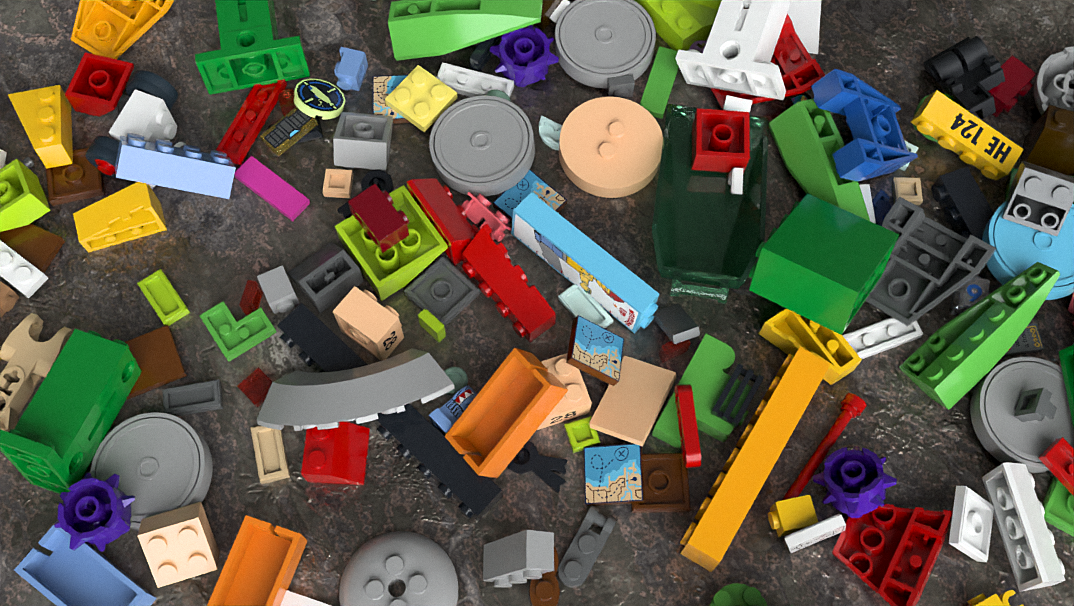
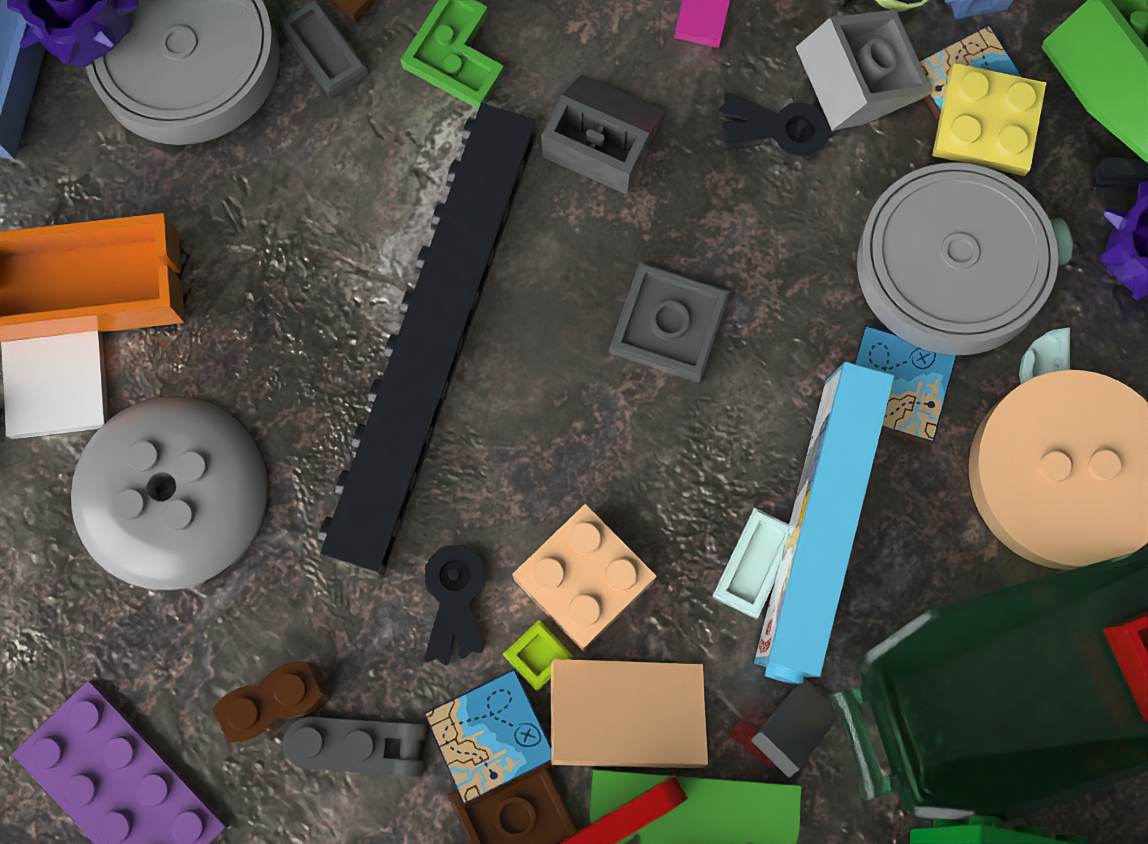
camera: 65 degrees right, 10 degrees up
light nougat brick [137,502,220,588] -> none
clear red tile [237,367,272,408] -> none
clear red tile [239,280,263,315] -> none
tan tile [251,426,290,484] -> none
light grey brick [257,265,299,314] -> none
light grey brick [257,348,455,431] -> none
red slope [301,421,370,485] -> none
light nougat plate [323,169,353,198] -> none
light nougat brick [333,286,404,361] -> none
lime slope [334,185,448,301] -> none
dark red brick [348,184,410,253] -> none
red slope [407,178,479,266] -> none
lime tile [418,309,446,342] -> none
medium blue leg [429,385,477,436] -> none
white tile [436,62,514,97] -> none
orange piece [444,348,568,478] -> none
sand green tile [444,366,468,396] -> none
coral hinge [461,192,512,242] -> none
red wedge [462,223,556,343] -> none
light grey brick [483,530,554,588] -> none
tile [566,315,624,386] -> none
white tile [728,167,743,195] -> none

